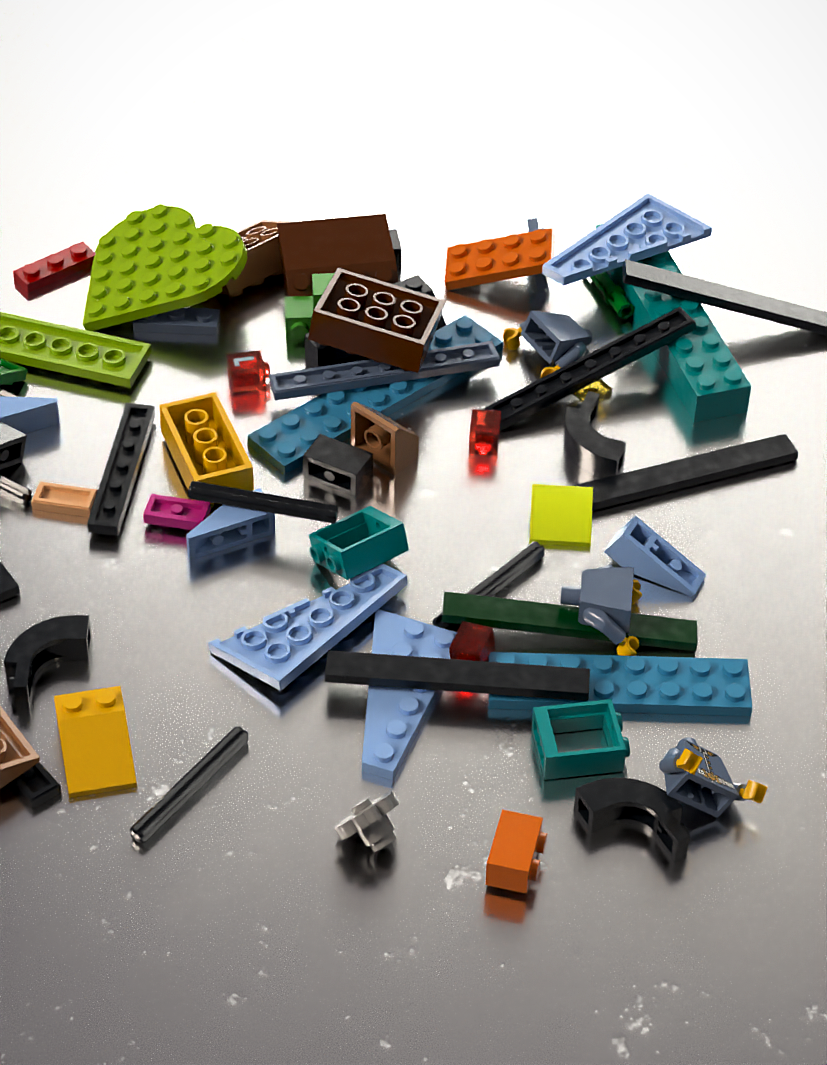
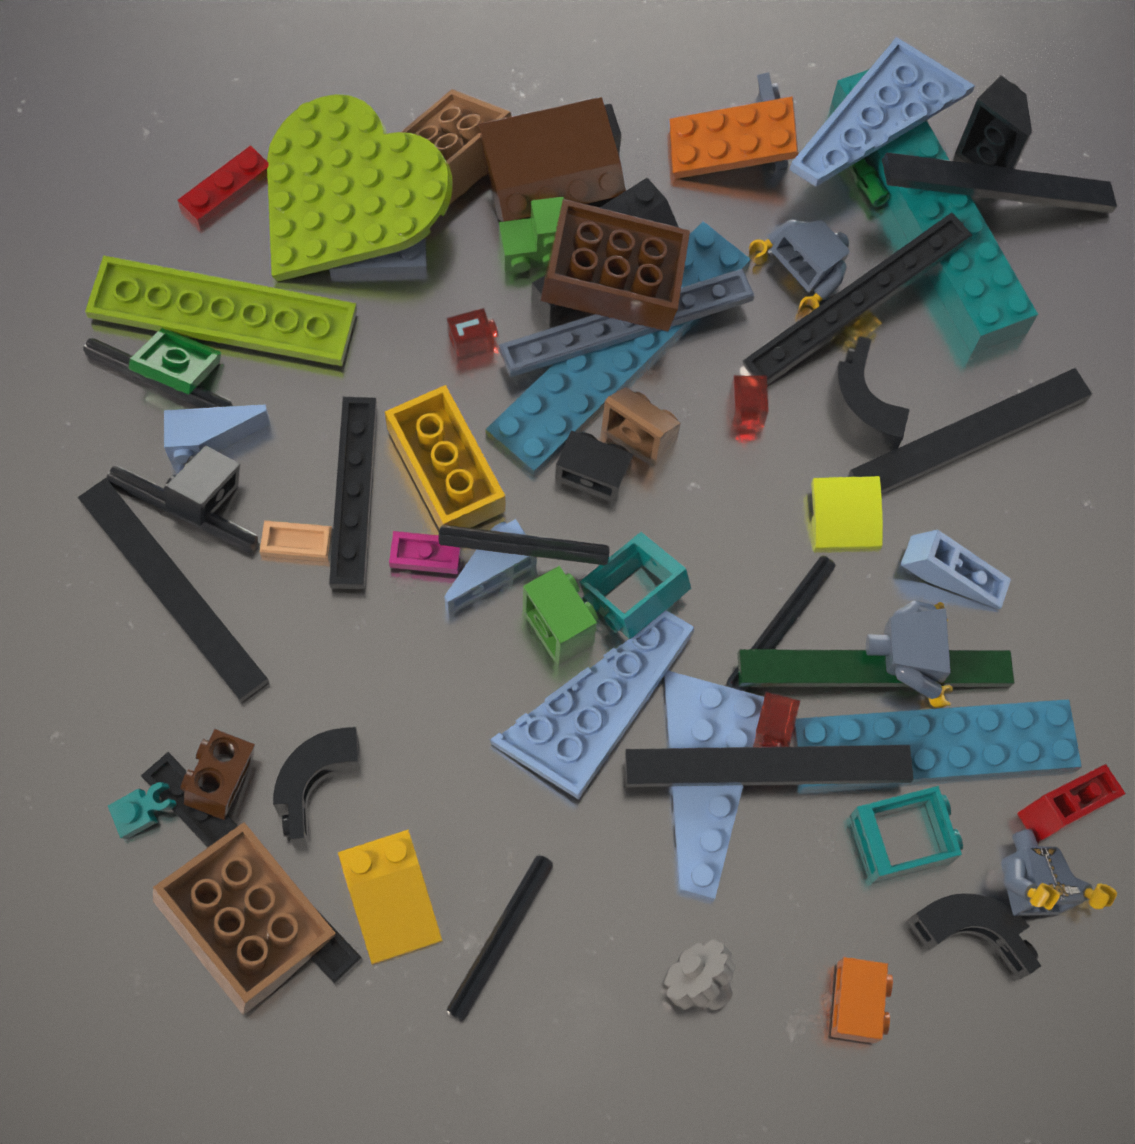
camera: 10 degrees left, 25 degrees up
none -> bright green brick [523,566,598,665]
none -> black slope [955,75,1032,169]
none -> red slope [1017,764,1126,844]

